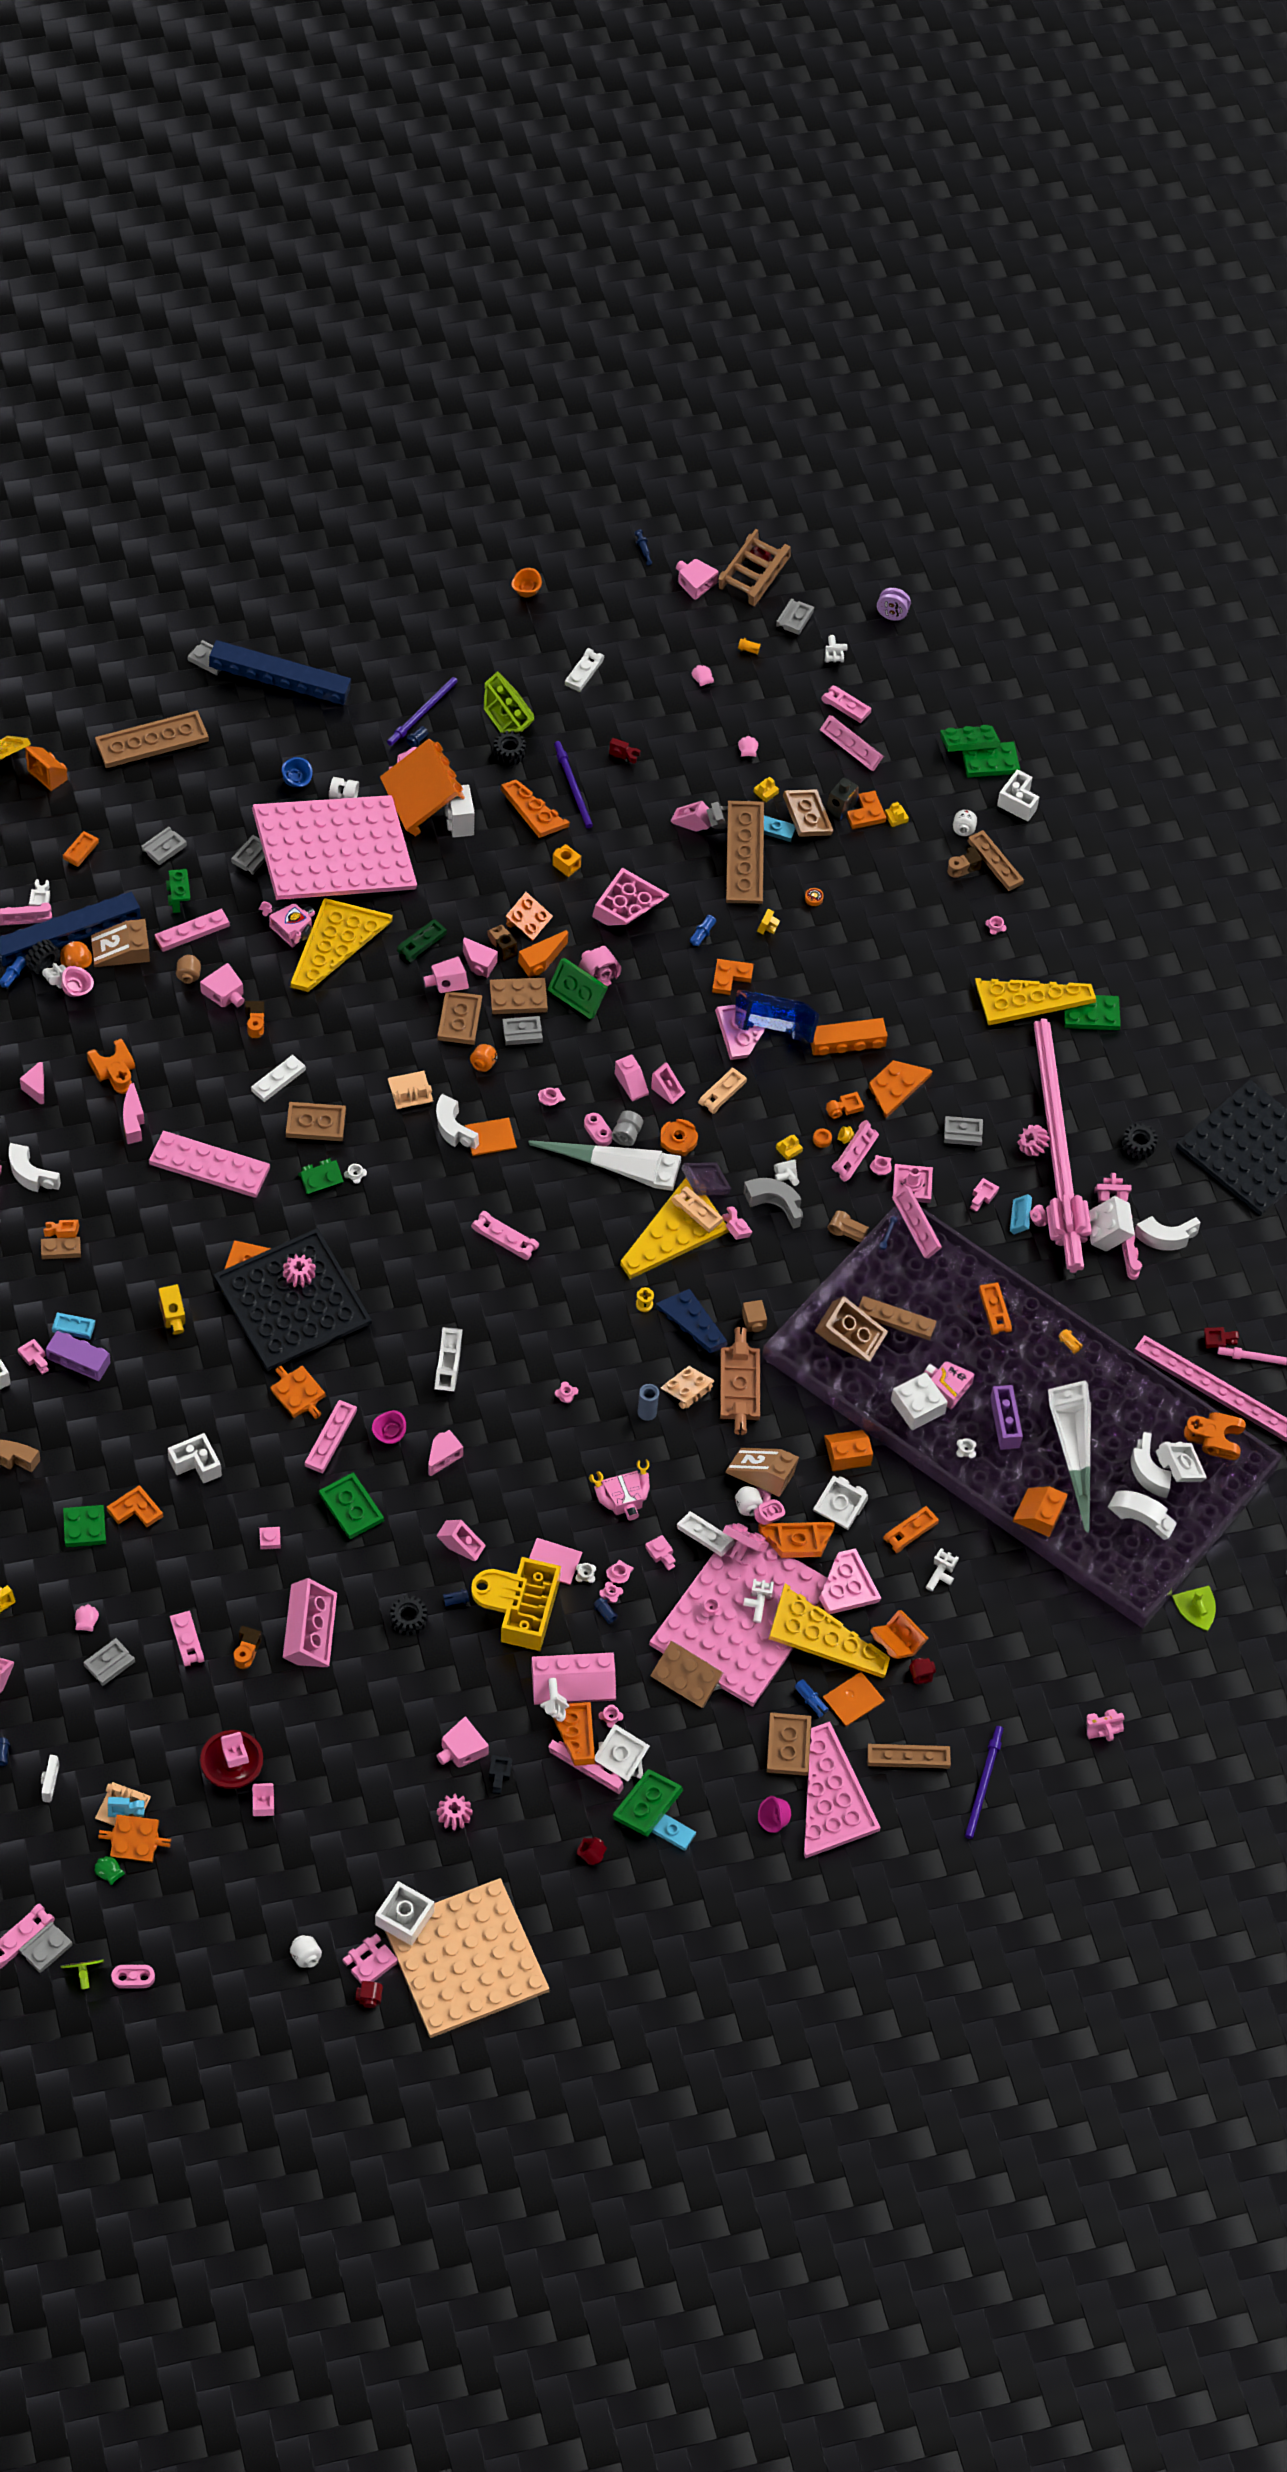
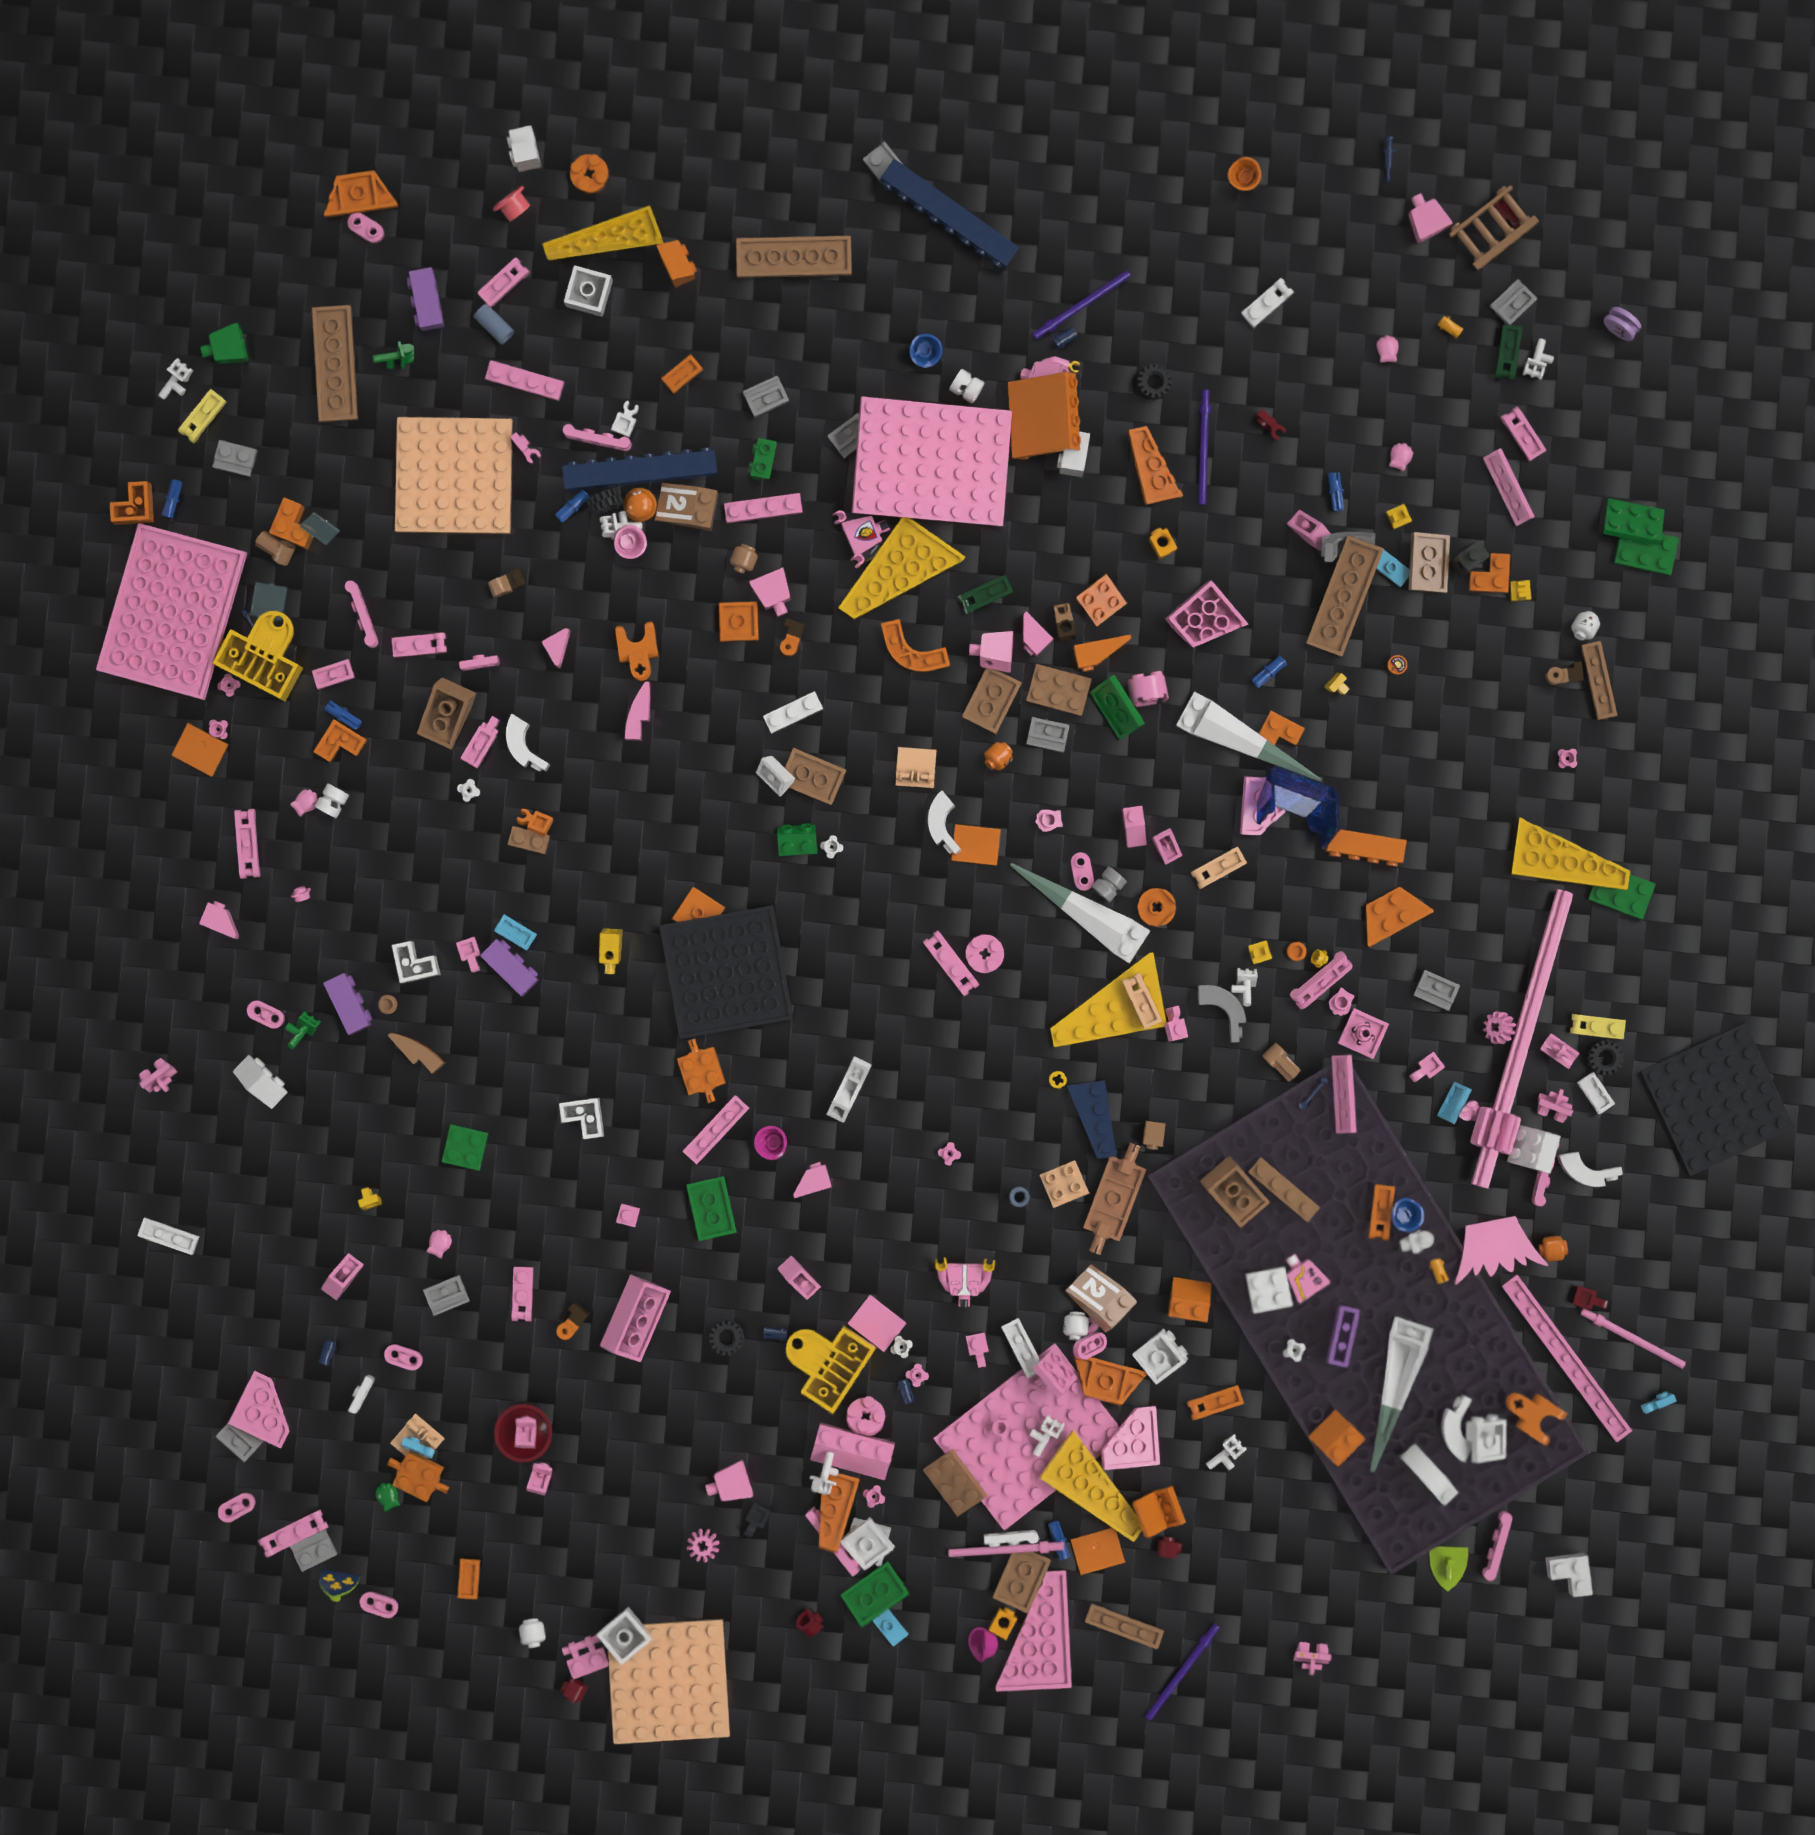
camera: 25 degrees right, 30 degrees up
orange plate [107,1485,163,1527] -> none
bright pink plate [149,1130,270,1198] -> none
bright pink gear [283,1254,316,1288] -> none
lime wedge [484,671,534,734] -> none
bright pink animal [606,1560,634,1584] -> none
clear purple plate [682,1162,731,1195] -> none
orange plate [826,1092,864,1119] -> none
white brick [997,769,1039,821] -> none
none -> bright pink plate [384,1344,423,1370]
none -> orange plate [457,1558,480,1599]
none -> orange plate [719,602,759,642]
none -> white slope [756,756,795,796]
none -> bright pink plate [847,1396,885,1436]
none -> orange plate [881,619,950,672]
none -> bright pink bar [949,1541,1064,1557]
none -> bright pink plate [966,935,1004,973]
none -> white plate [984,1530,1039,1547]
none -> light orange brick [989,1607,1017,1640]
none -> white plate [1176,692,1322,781]
none -> blue axle [1328,472,1344,511]
none -> blue helmet [1391,1198,1424,1232]
none -> white hips [1400,1229,1434,1254]
none -> bright pink piece [1455,1216,1548,1284]
none -> bright pink plate [1482,1511,1512,1581]
none -> dark green plate [1495,324,1523,380]
none -> orange head [1538,1236,1568,1262]
none -> bright pink hips [1540,1033,1580,1069]
none -> light yellow plate [1570,1014,1626,1039]
none -> white plate [1577,1072,1615,1115]

